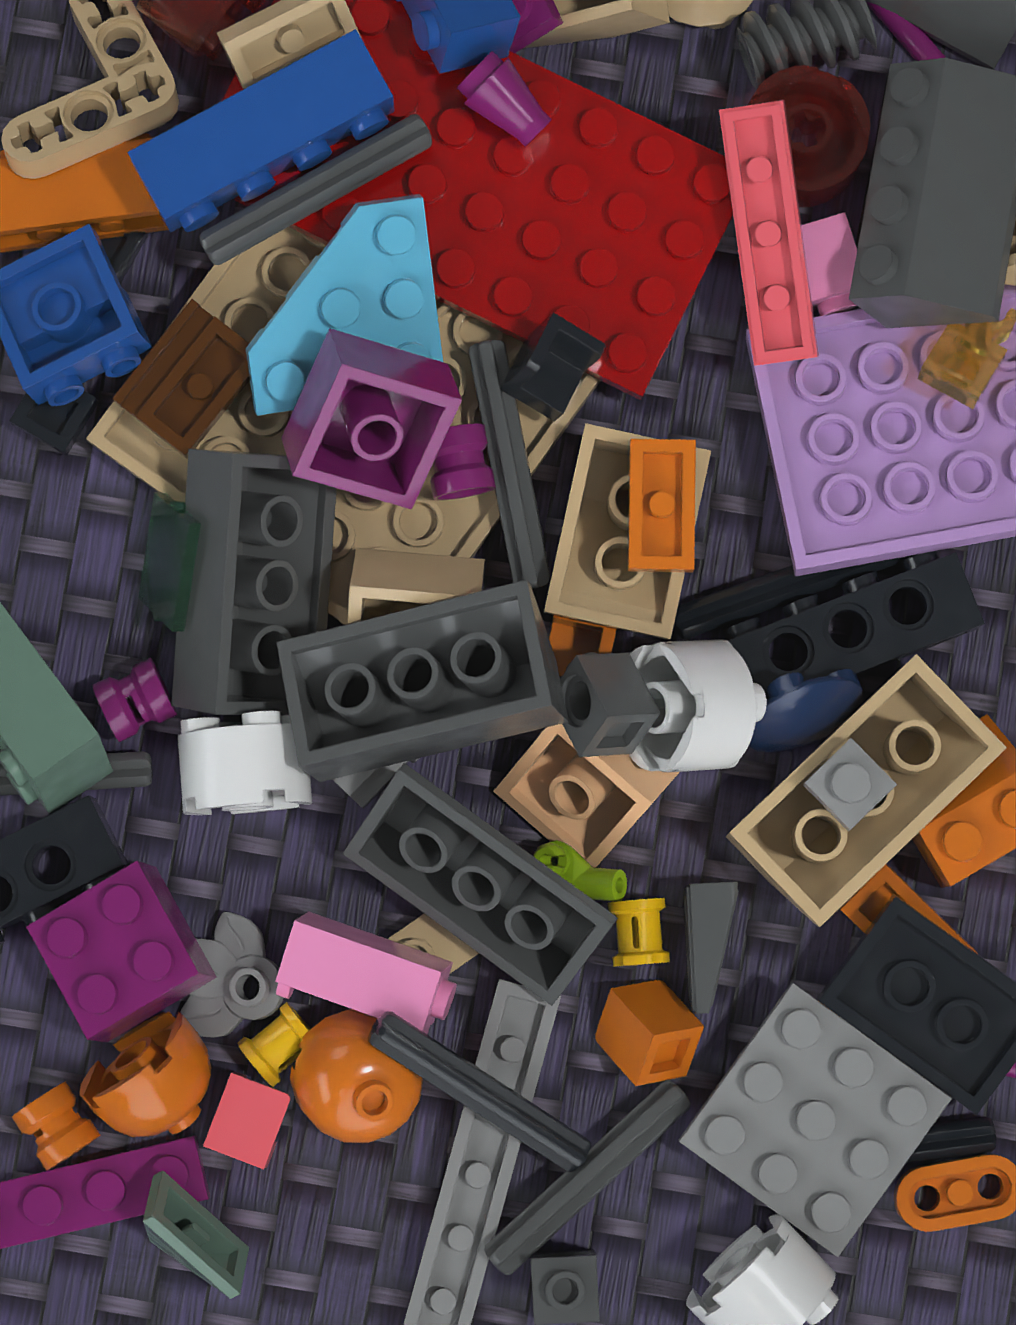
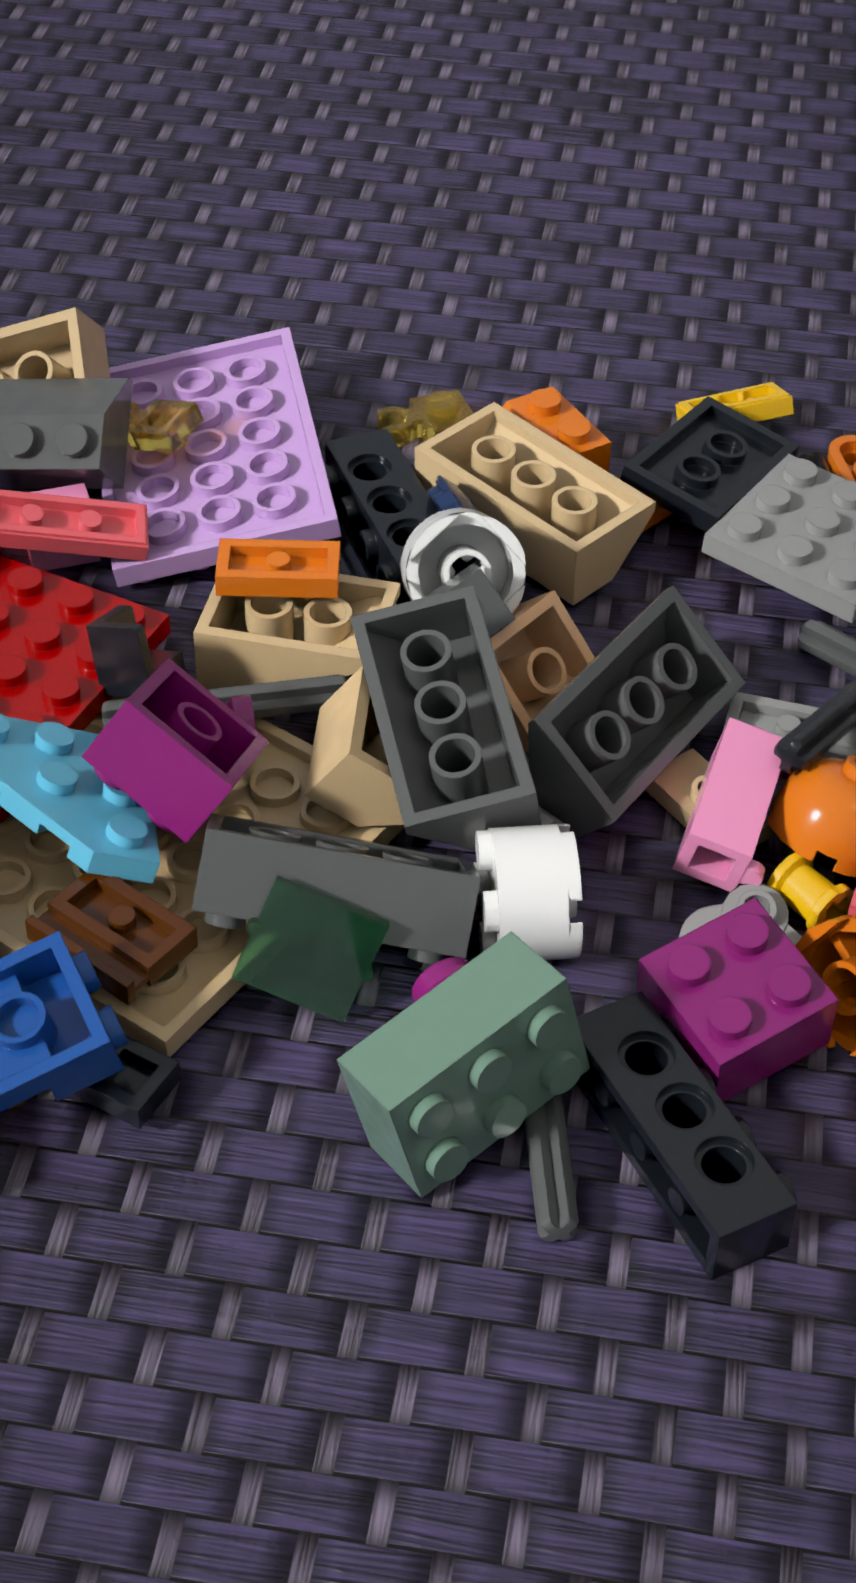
camera: 90 degrees left, 40 degrees down
orange panel [595,980,704,1086] -> none
dark grey slope [683,882,739,1014] -> none
light grey plate [803,738,897,831] -> none

